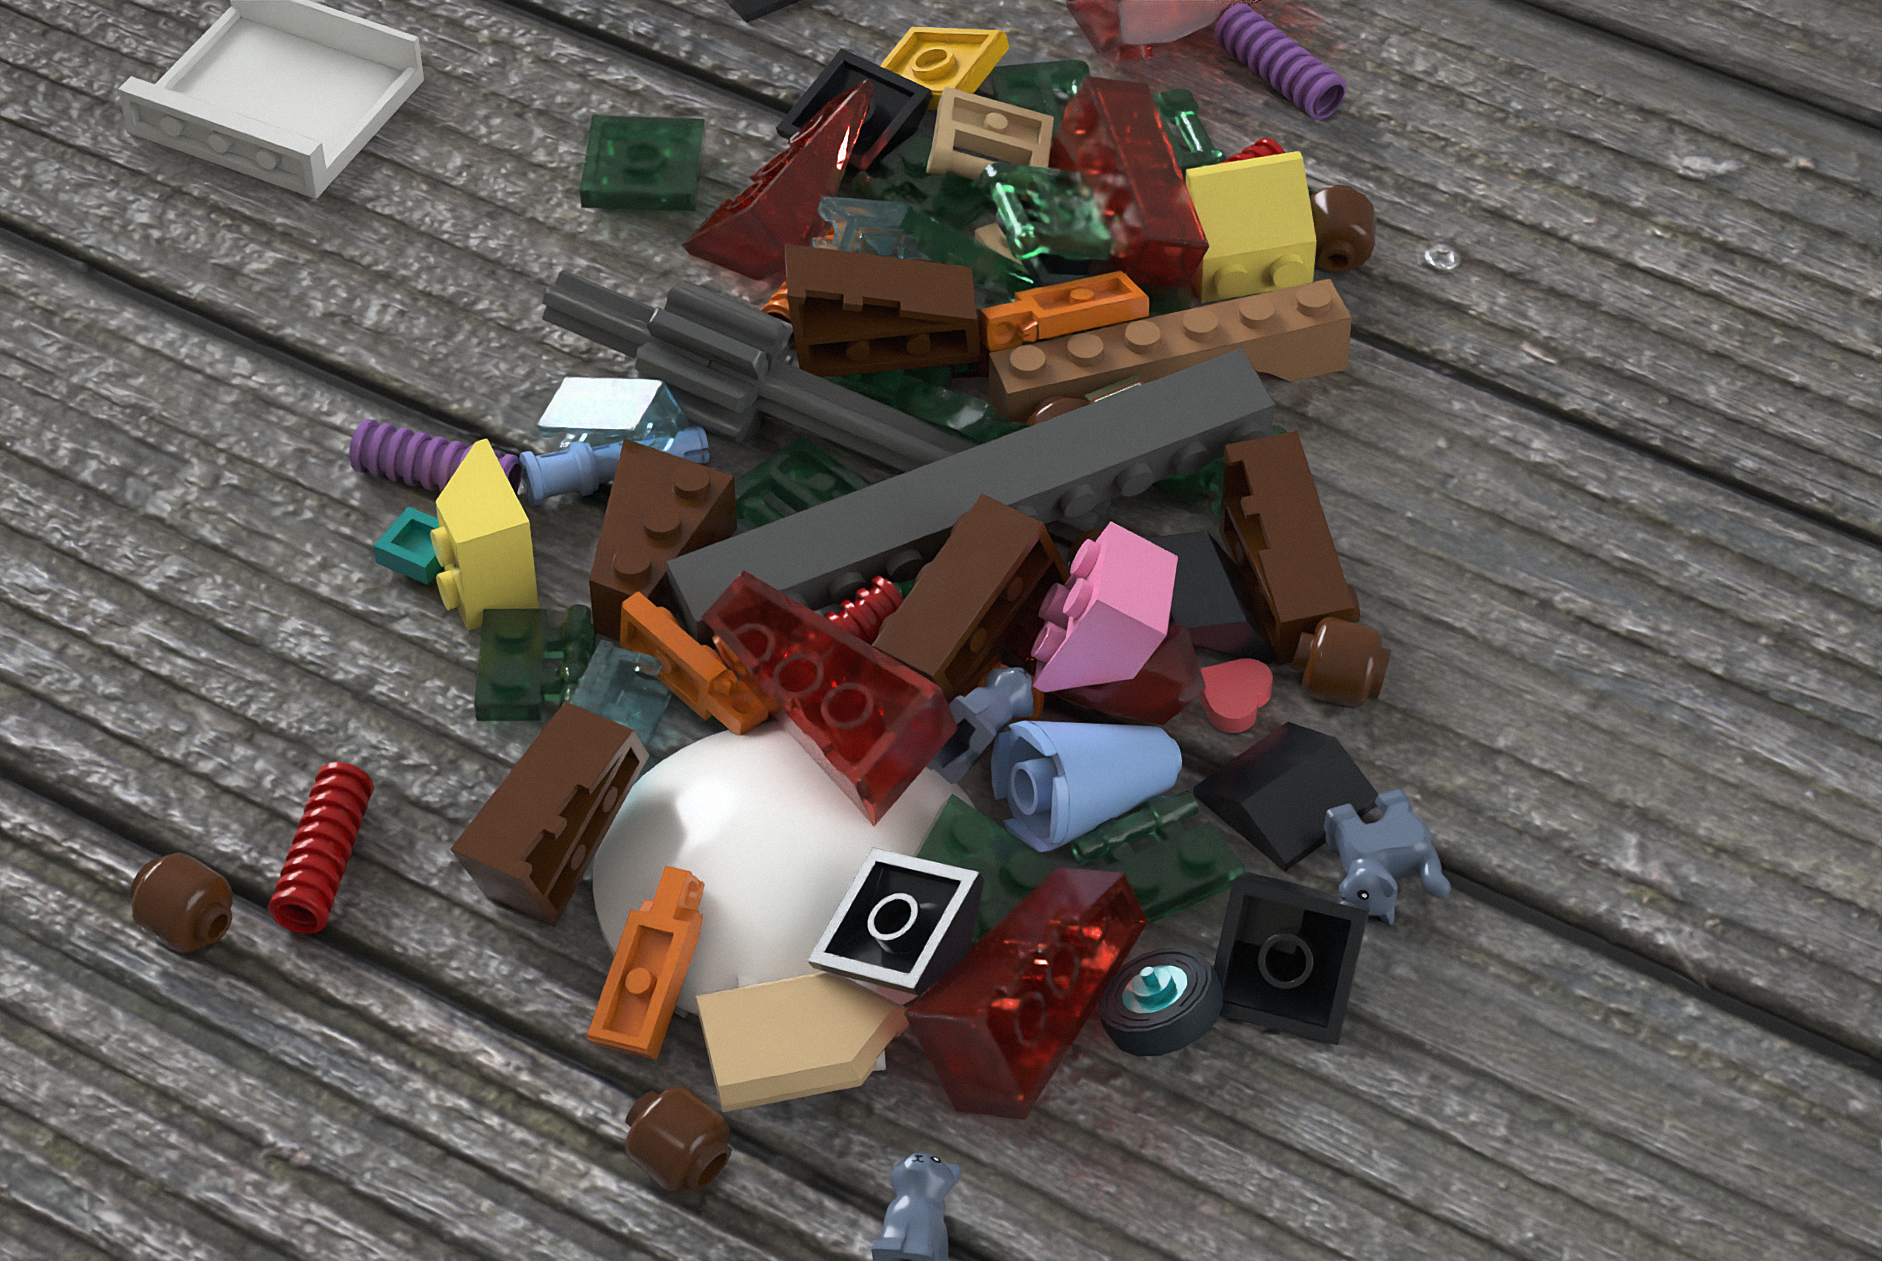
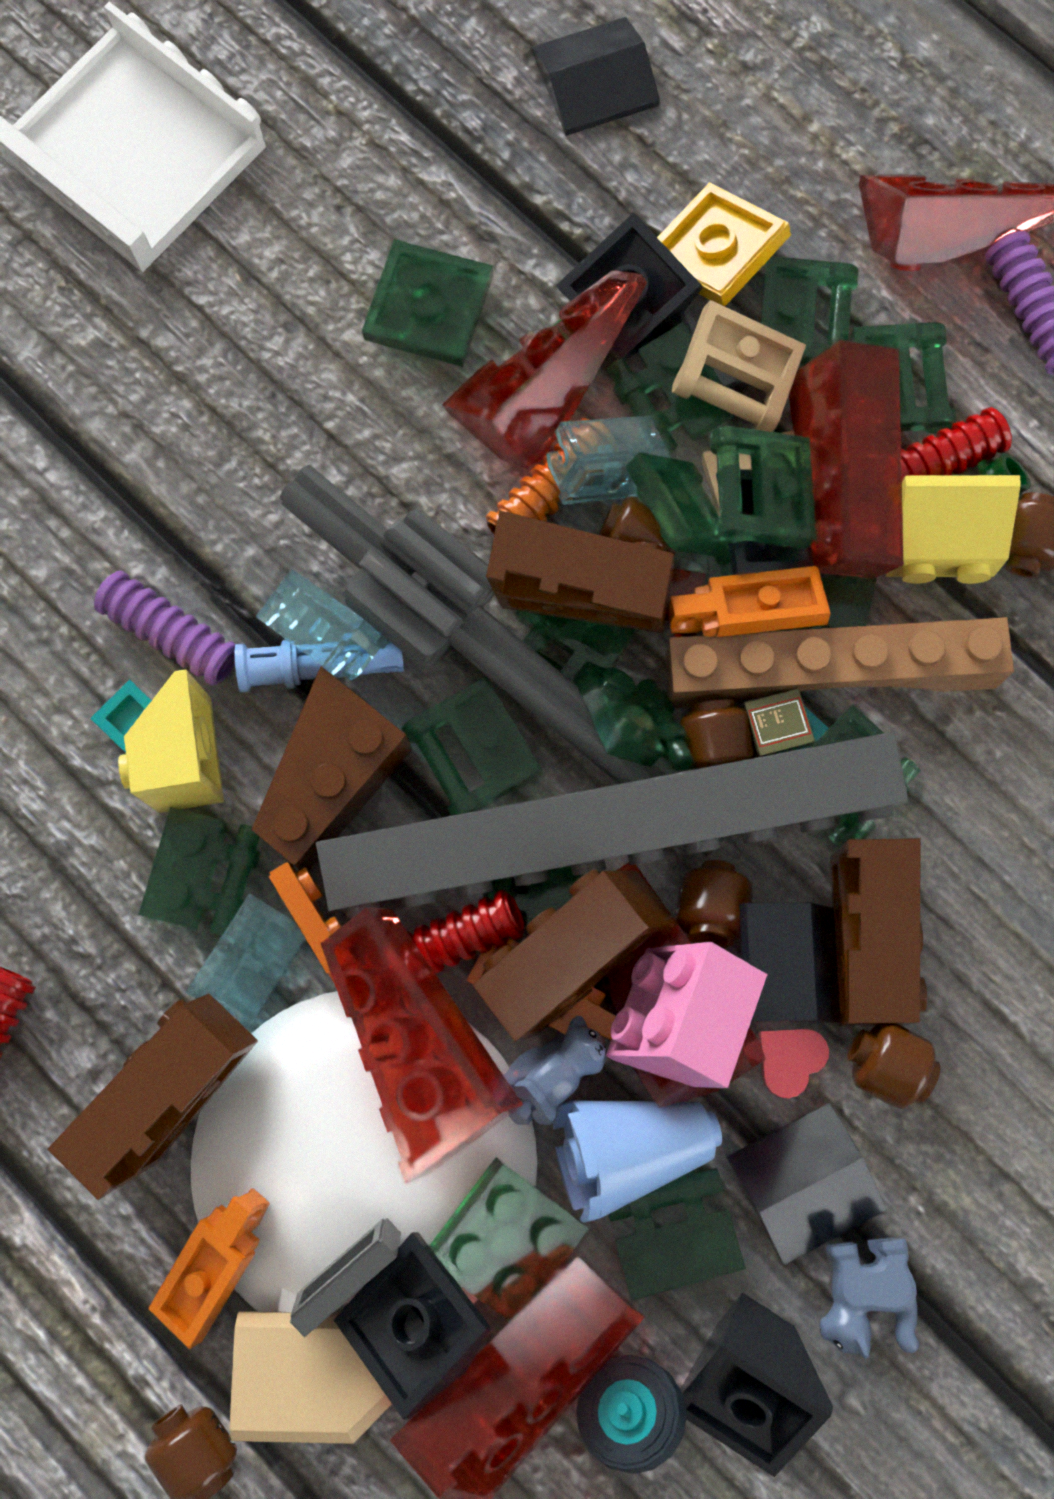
camera: 20 degrees right, 30 degrees up
none -> dark grey tile [290,1218,401,1338]

